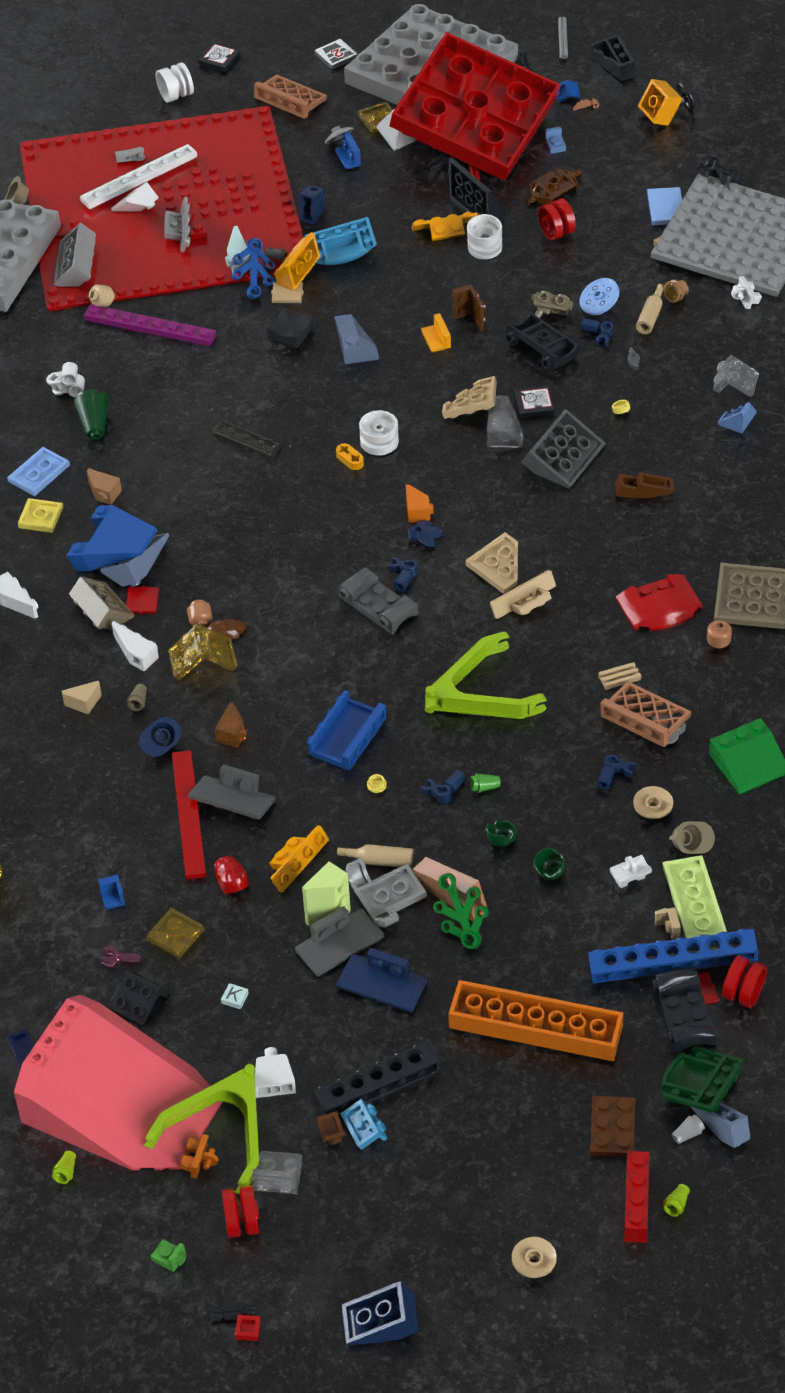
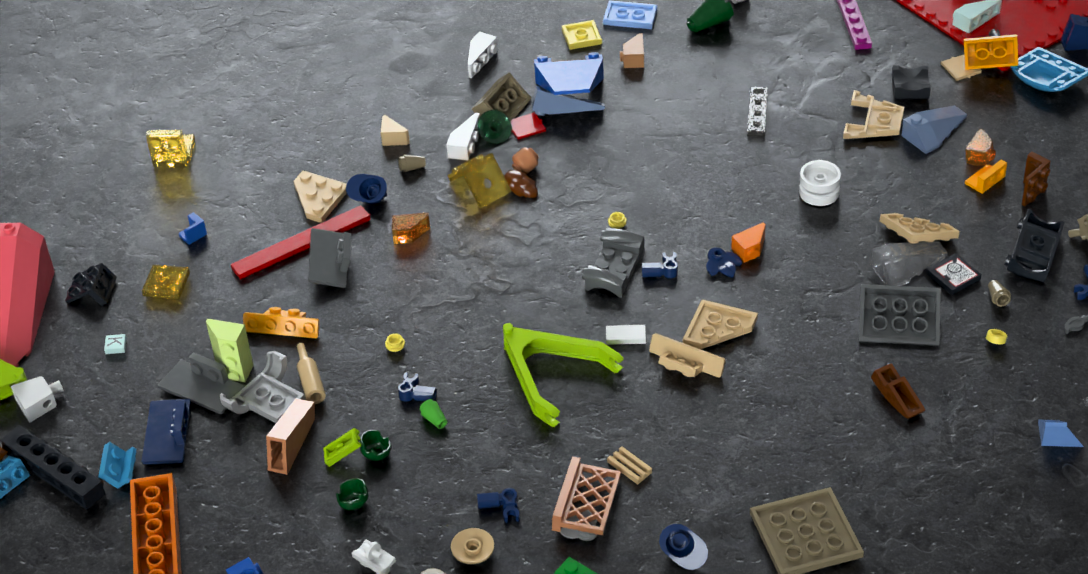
camera: 65 degrees right, 5 degrees down
clear pink bar [101,945,140,967] -> none
red piece [214,855,249,894] -> none
blue plant [232,238,275,299] -> none
blue panel [307,690,387,771] -> none
light orange beam [336,443,364,470] -> none
green plant [433,873,489,949] -> none
red slope [616,574,703,631] -> none
nougat head [707,620,732,648] -> none
none -> dark azure bracket [98,442,137,489]
none -> tan plate [294,171,347,223]
none -> lime tile [323,428,361,467]
none -> clear green dish [477,110,512,144]
none -> white tile [606,325,646,345]
none -> light yellow plate [608,212,627,229]
none -> dark blue piece [659,524,708,570]
none -> tan wing [843,90,904,139]
none -> clear orange slope [965,128,996,167]
none -> dark tan cone [988,280,1011,307]

